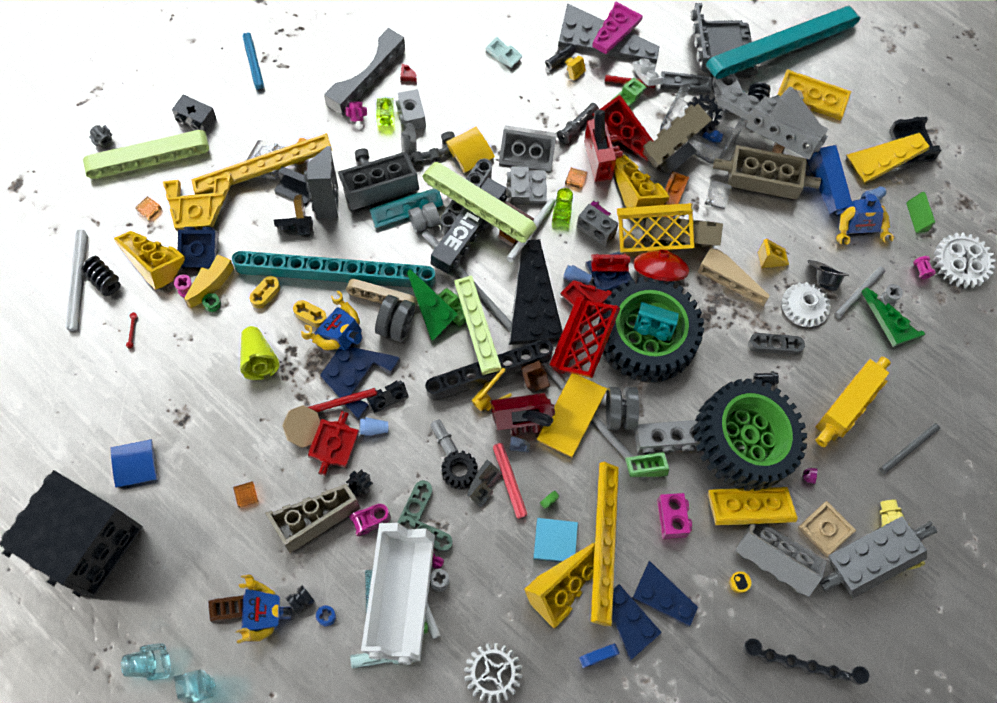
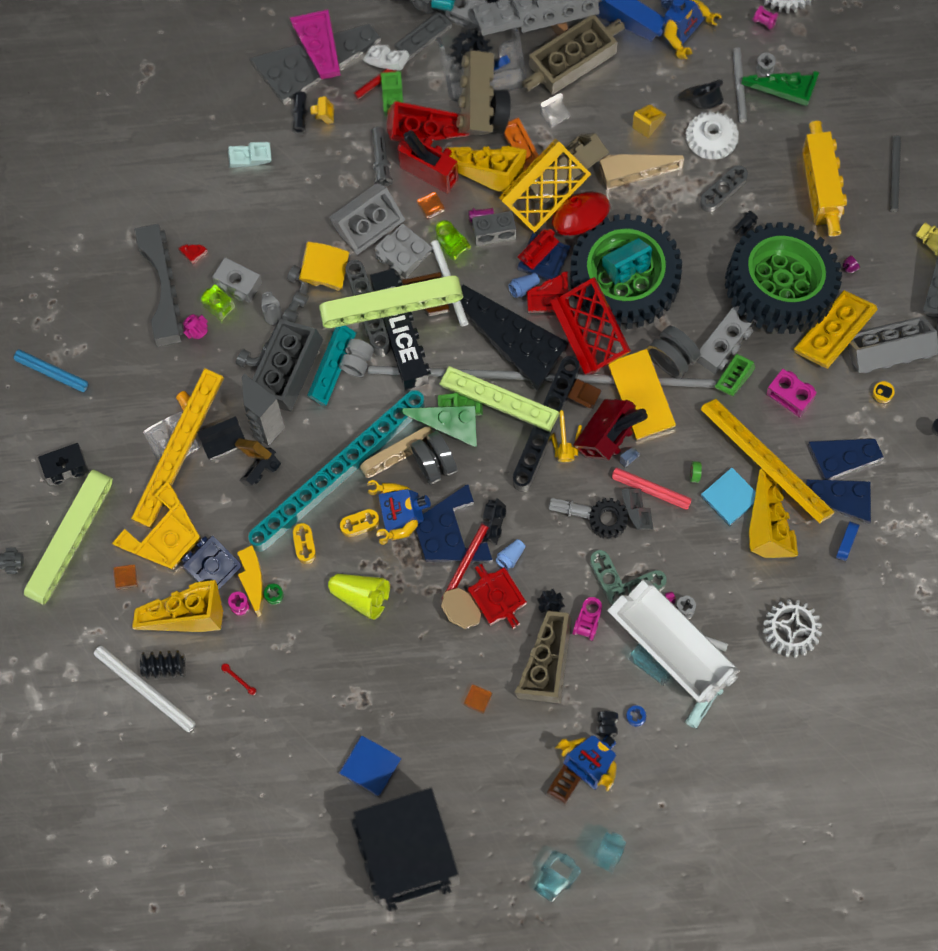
camera: 40 degrees left, 5 degrees up
tan tile [797,500,856,558] -> none

